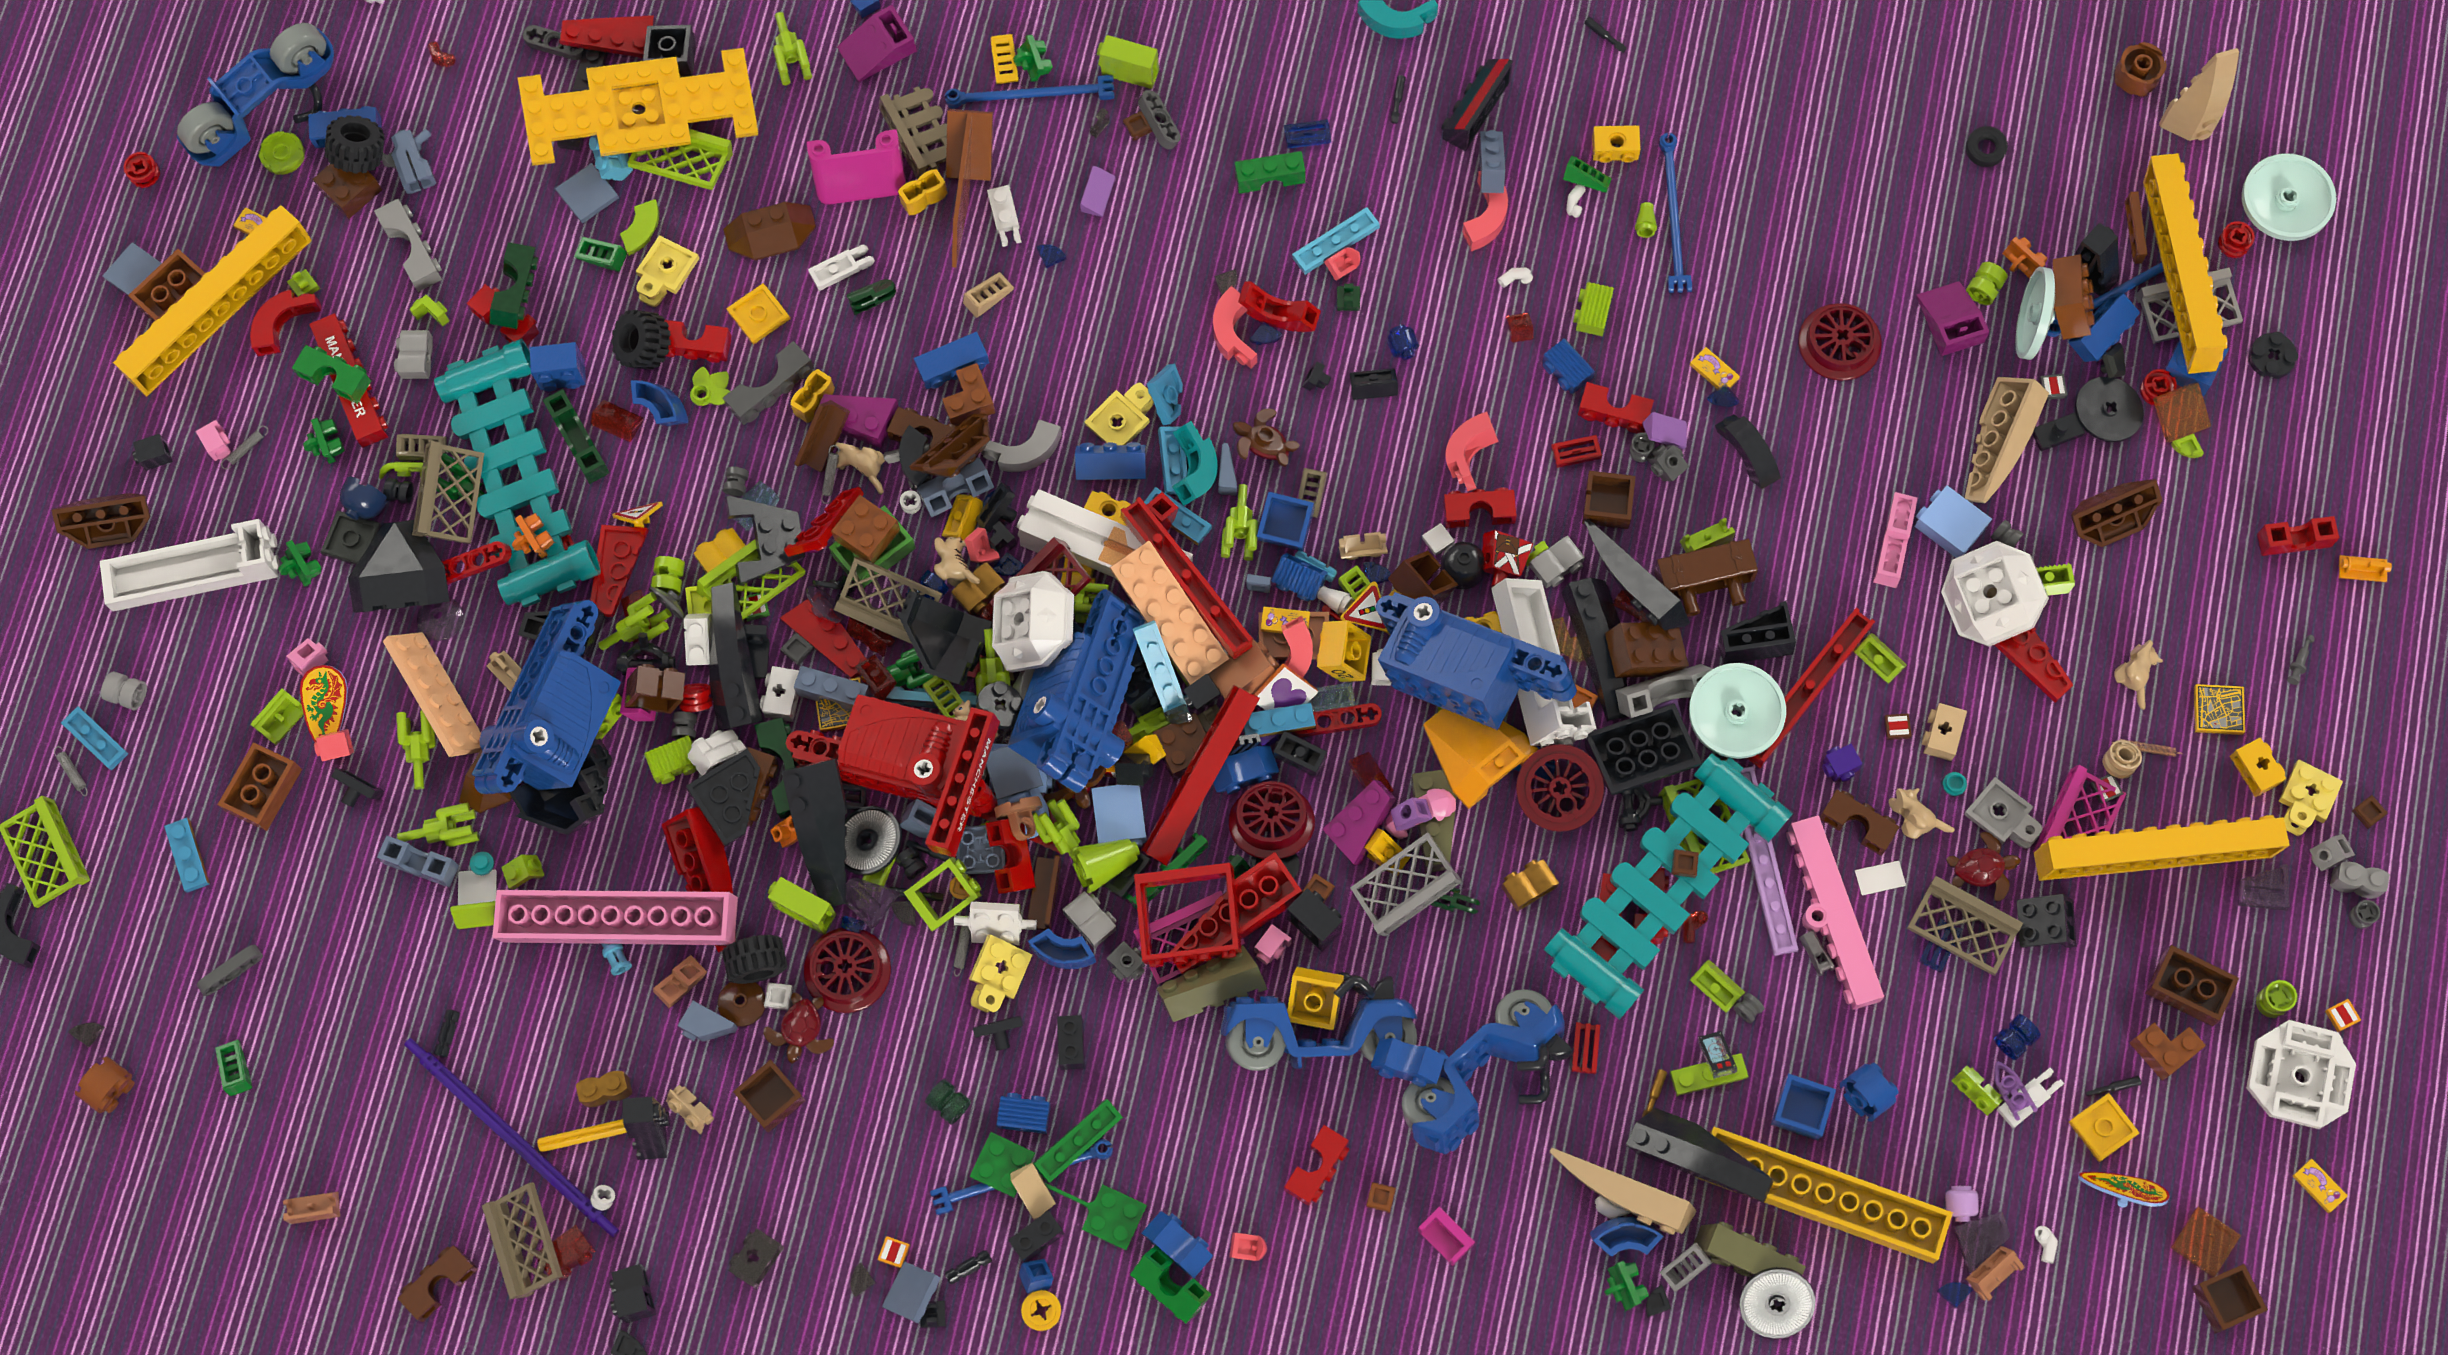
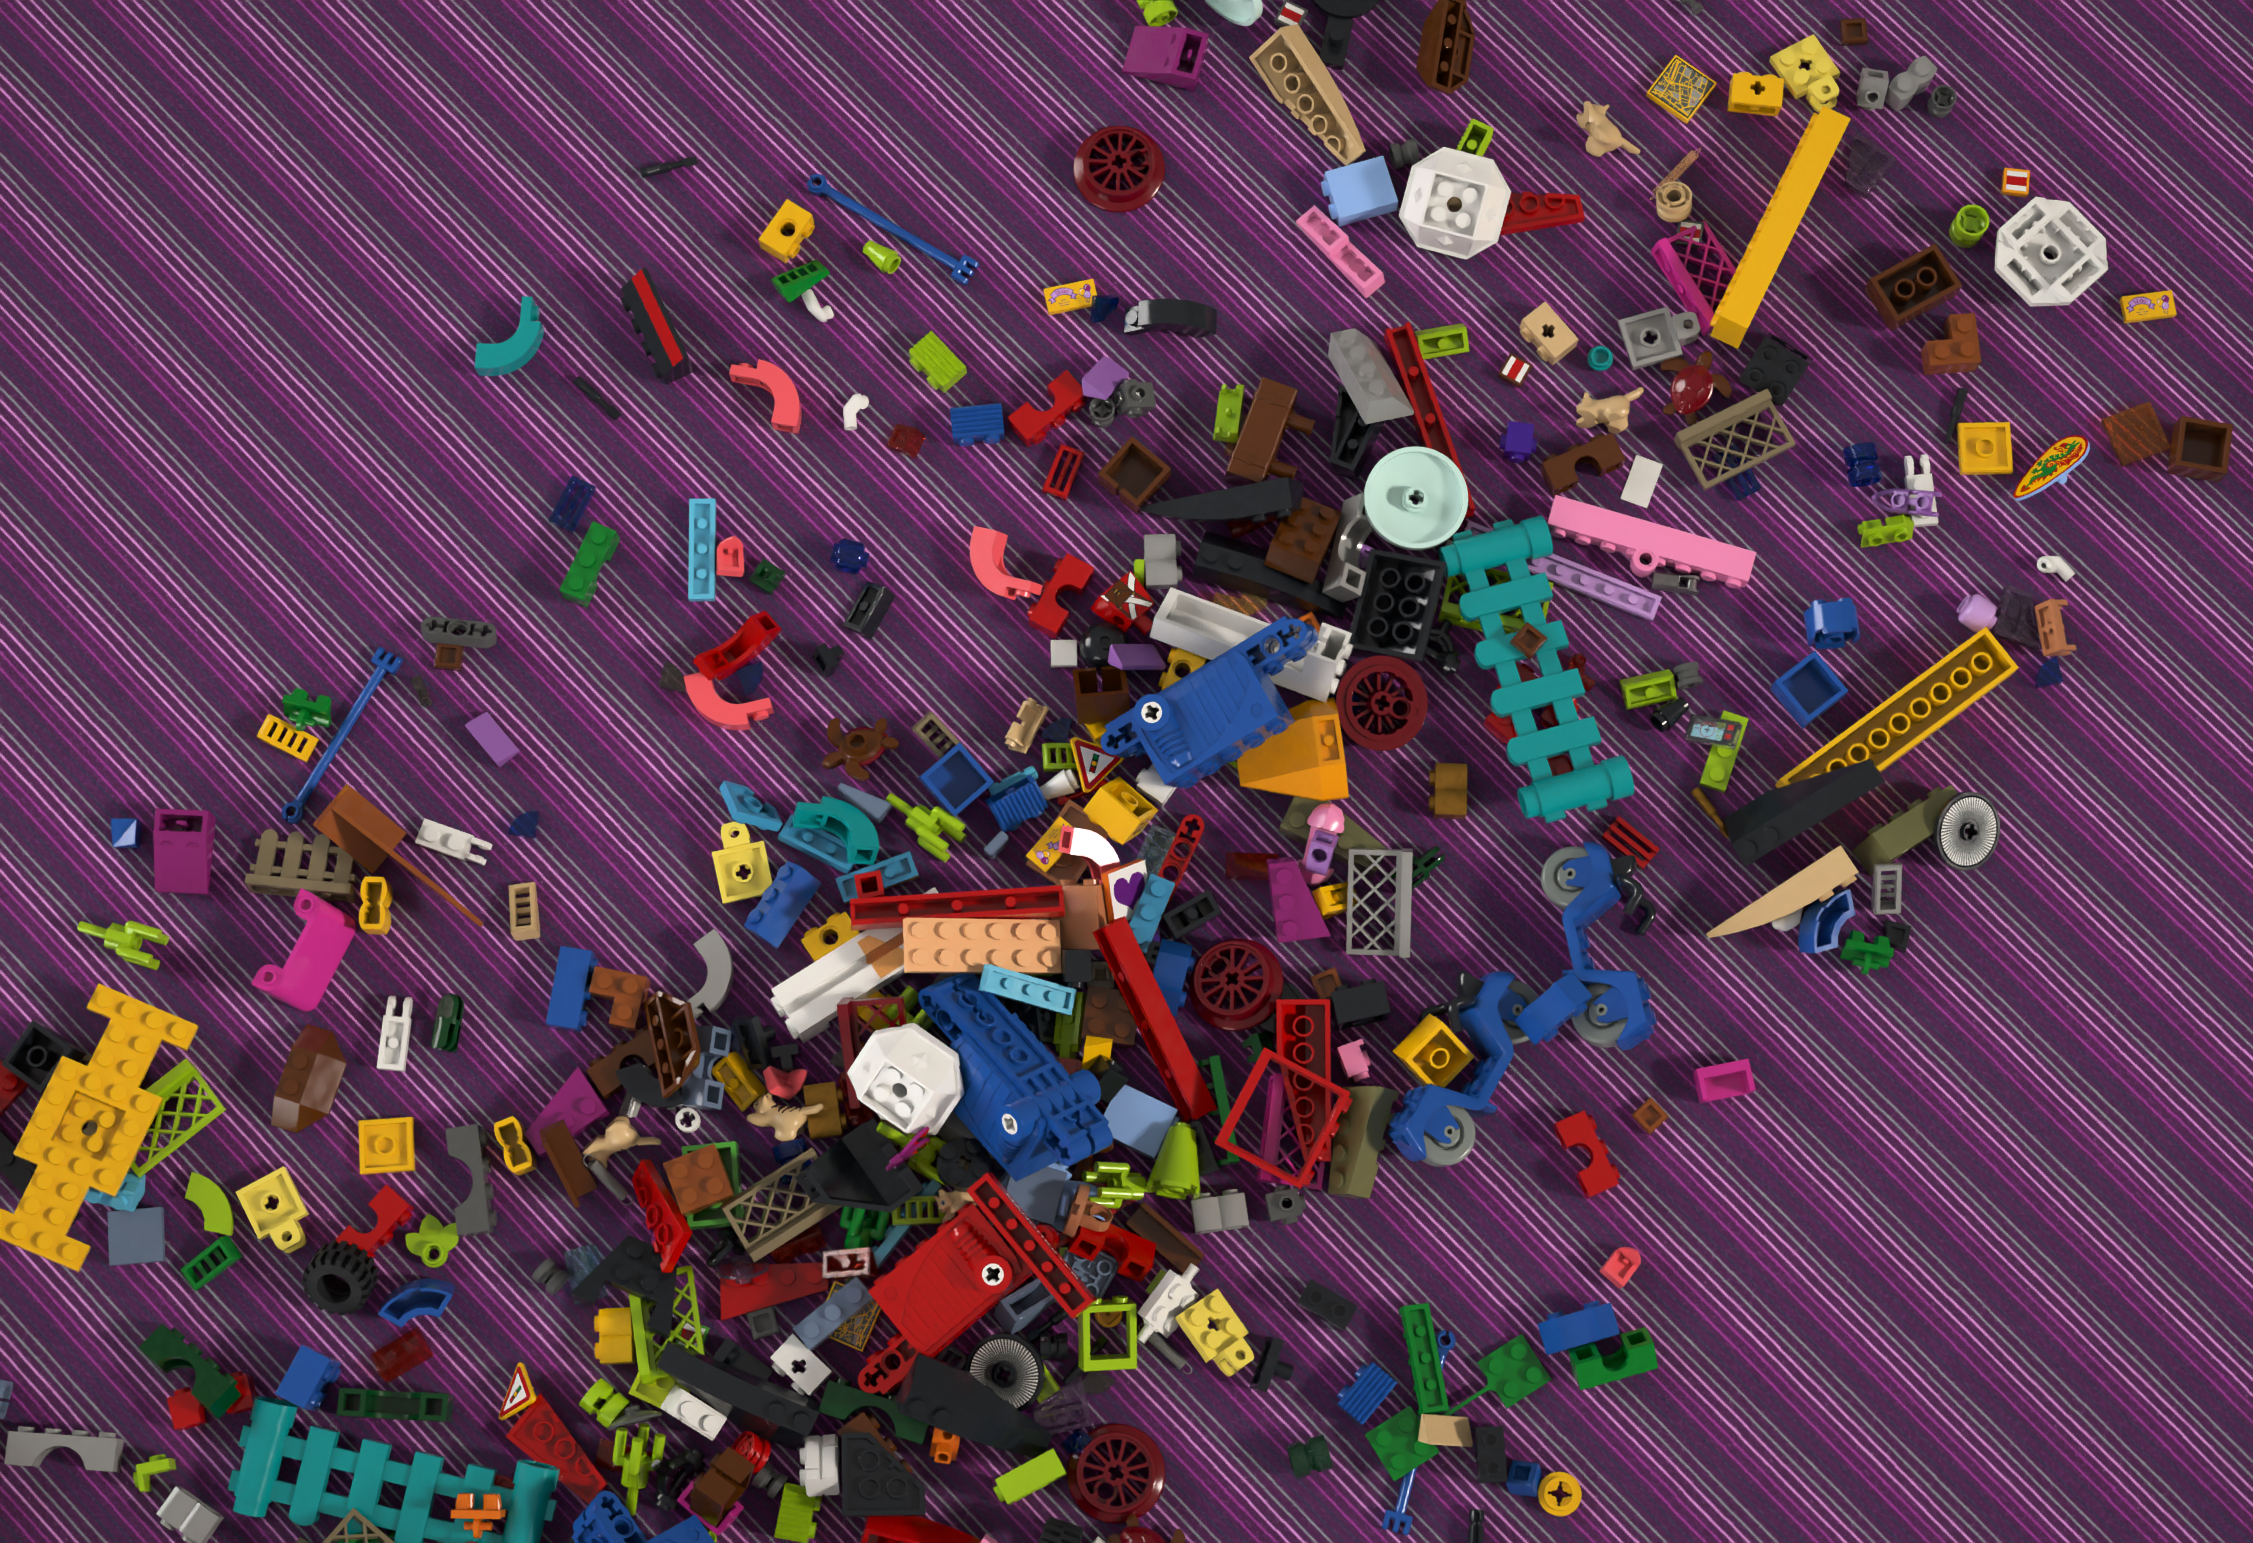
camera: 60 degrees left, 5 degrees up
tile [993,552,1025,576] -> none
blue brick [1028,928,1096,969] -> none
lime brick [1097,35,1159,89] -> none
clear smoke tile [1163,704,1192,724] -> none
sand blue arch [1479,130,1505,193] -> none
none -> magenta piece [886,1126,931,1171]
none -> medium lavender slope [1108,644,1166,670]
none -> light grey slope [1328,328,1414,424]
none -> black cone [1650,697,1689,732]

